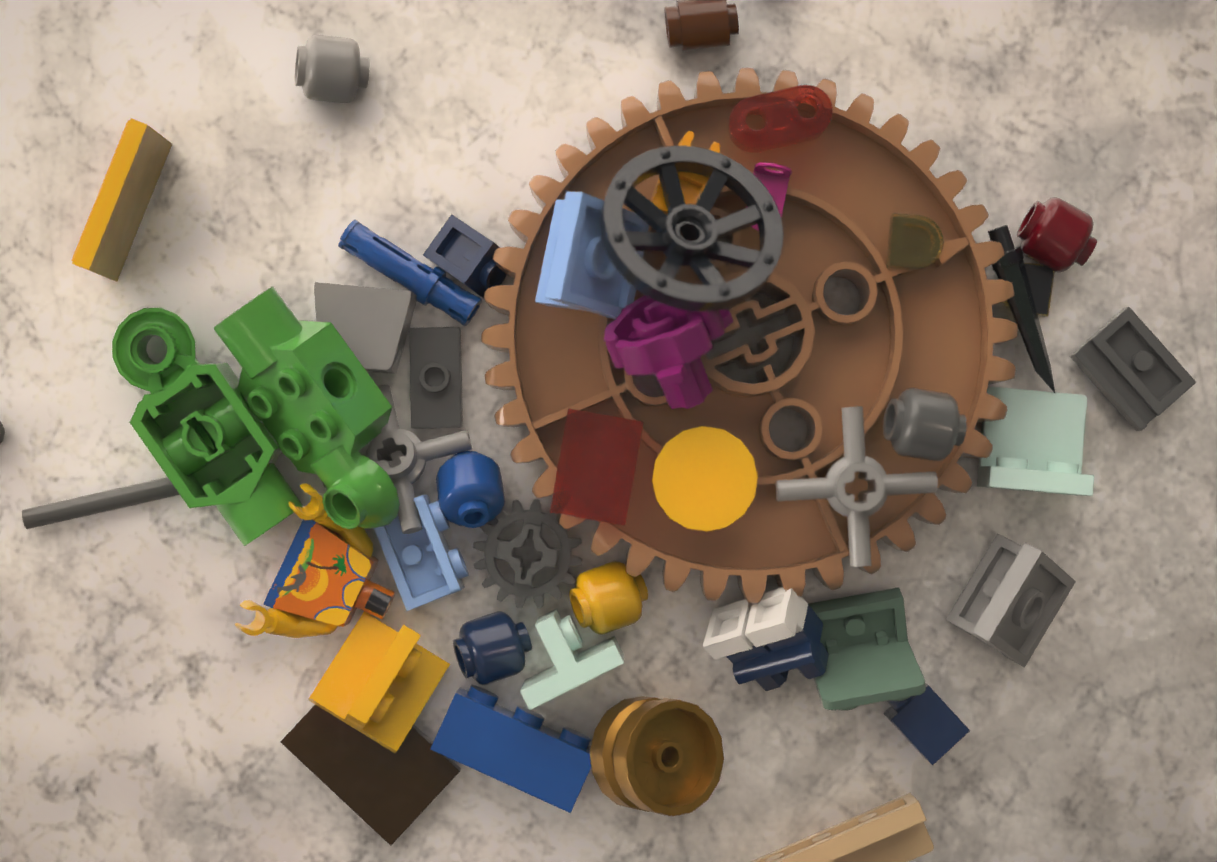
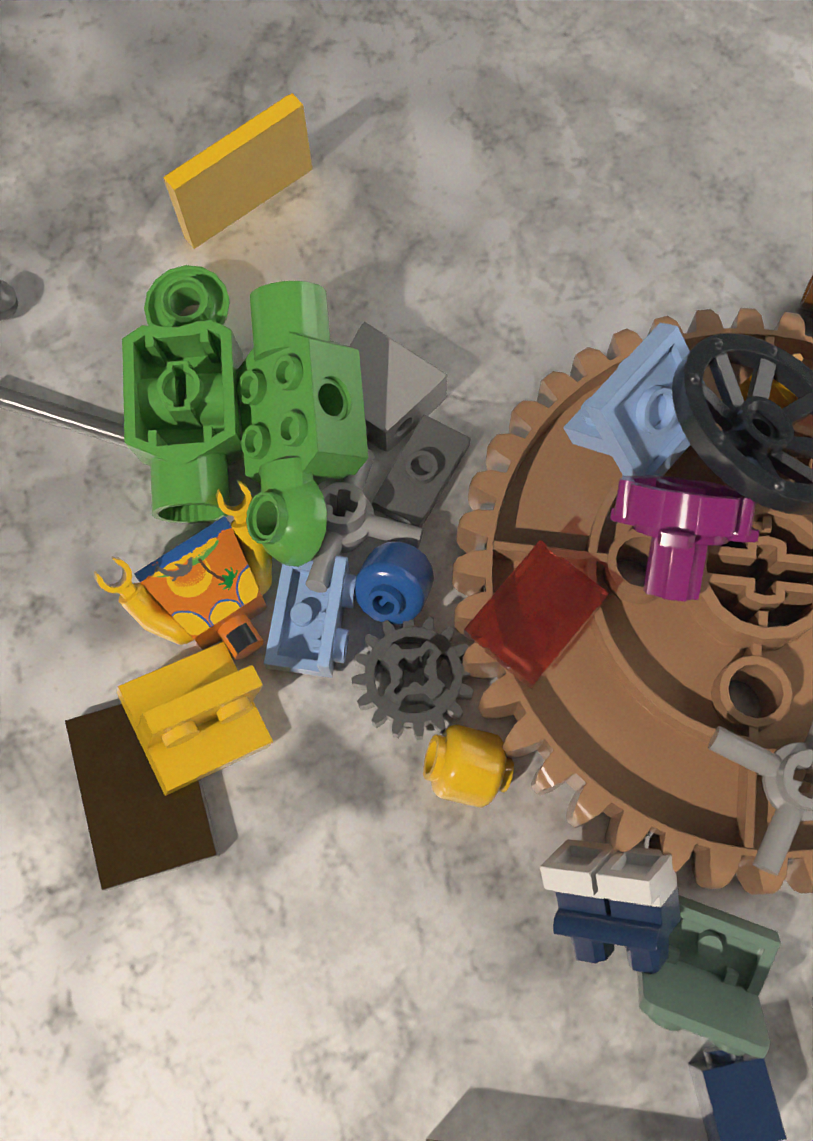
camera: 30 degrees right, 15 degrees down
light grey head [294,35,370,103] -> none
blue pin [338,219,482,327] -> none
dark blue bracket [423,214,507,299] -> none
blue brick [430,685,591,813] -> none
dark blue head [453,611,532,685] -> none
light aqua bracket [520,609,624,710] -> none
pearl gold wheel [590,696,724,817] -> none
yellow tile [652,426,758,532] -> none

